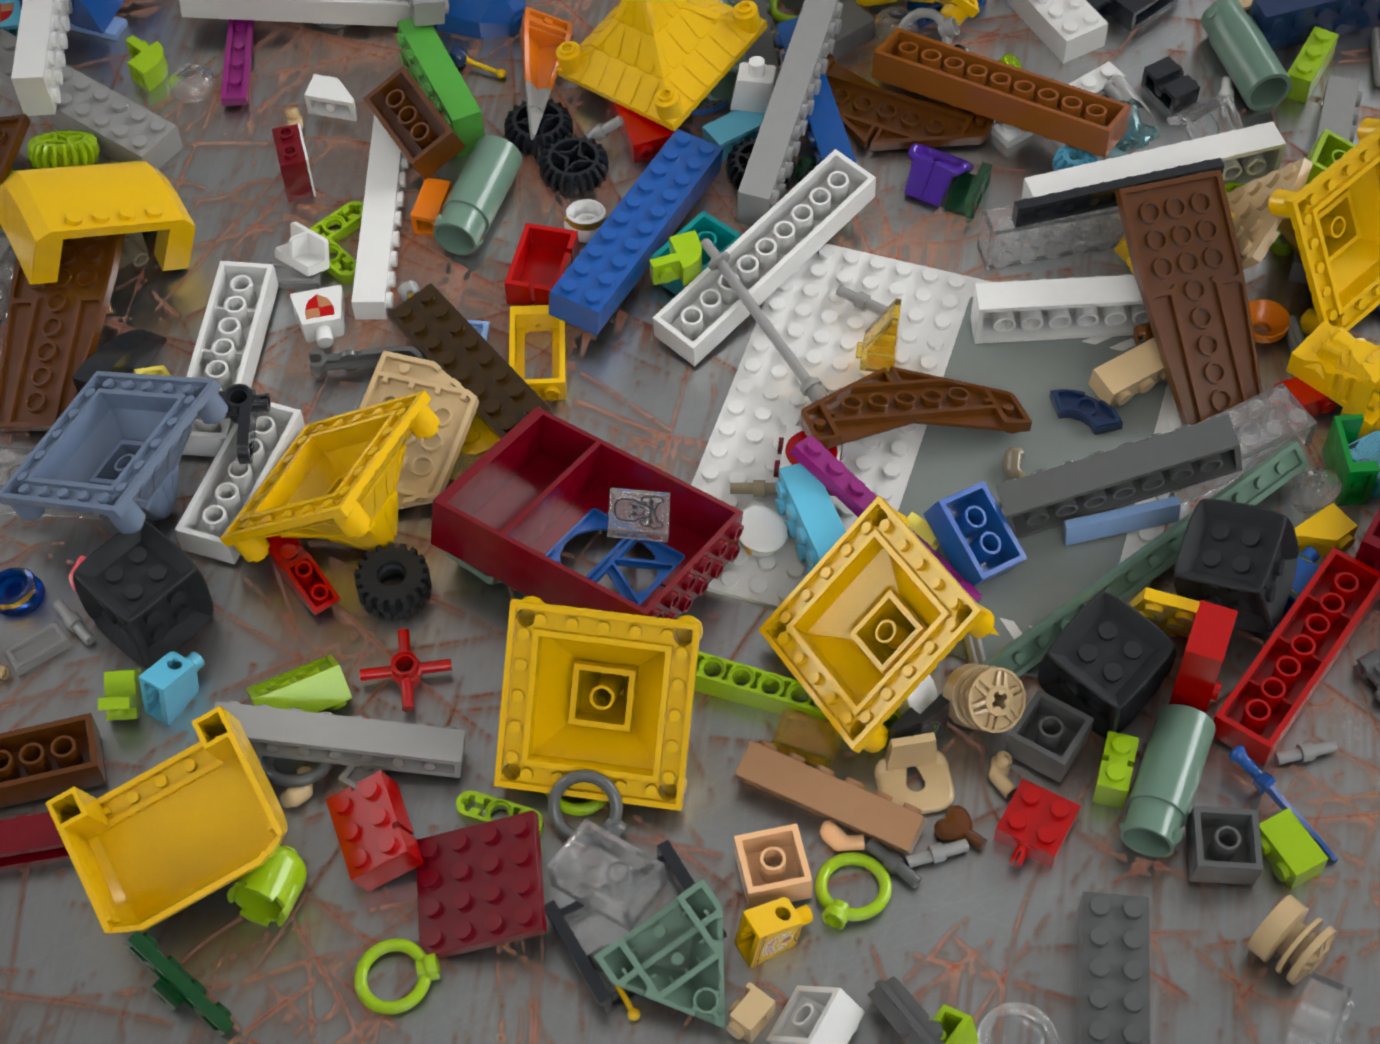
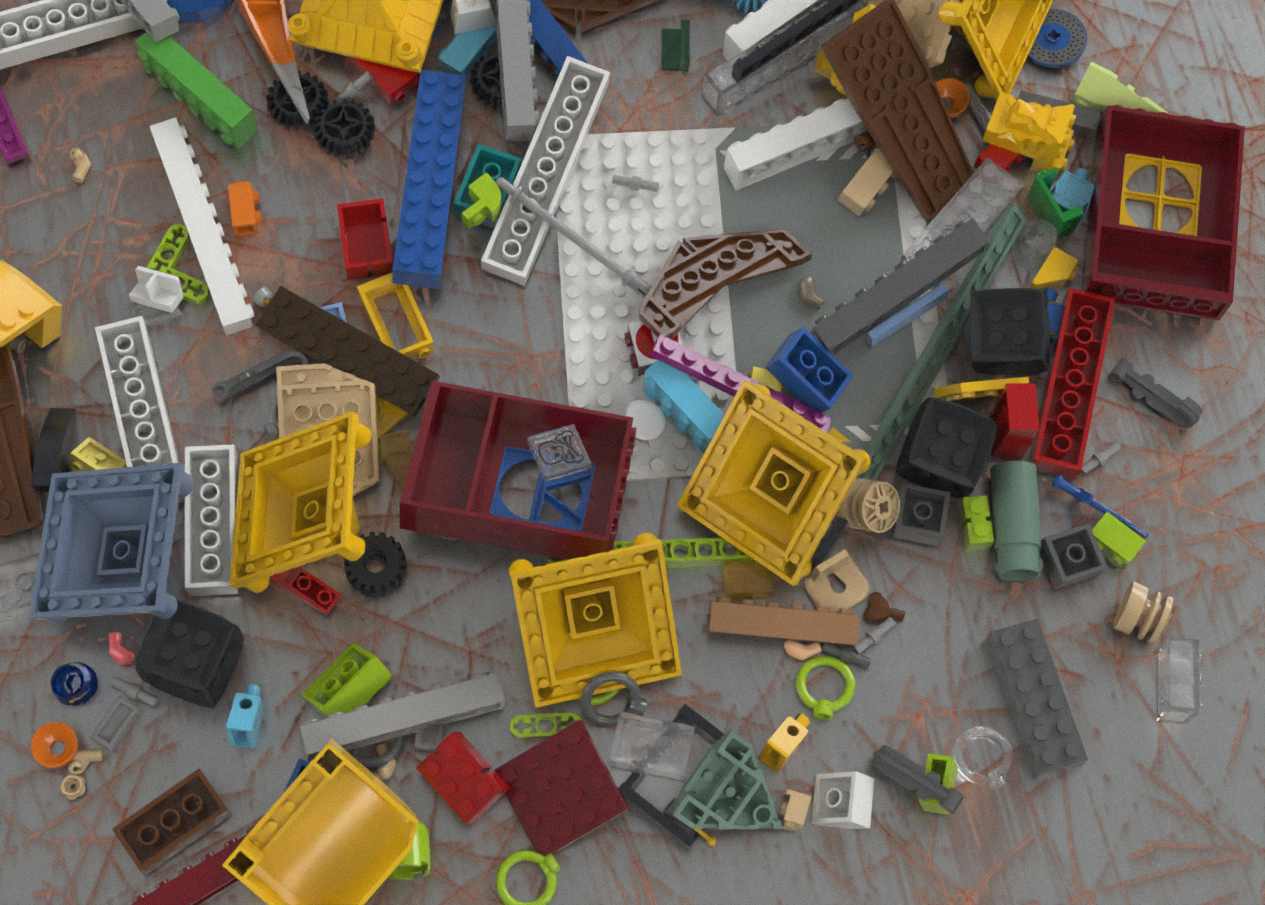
camera: 30 degrees left, 15 degrees up
lime brick [97,669,142,721] -> none
black piece [218,384,271,464] -> none
dark red piece [272,123,317,202] -> none
white torso [290,285,346,349] -> none
white slope [304,74,358,121] -> none
red bar [359,628,452,712] -> none
reddish brown brick [363,66,466,180] -> none
sand green piece [433,135,522,255] -> none
hinge [449,45,506,79] -> none
white piece [564,199,608,243] -> none
dark tan bar [730,480,777,497] -> none
light nougat brick [734,823,813,909] -> none
clear green arm [795,155,816,182] -> none
clear yellow slope [856,299,902,372] -> none
dark purple piece [904,143,974,206] -> none
tan arm [988,751,1017,799] -> none
red plate [994,779,1081,868] -> none
dark blue tile [1049,389,1123,434] -> none

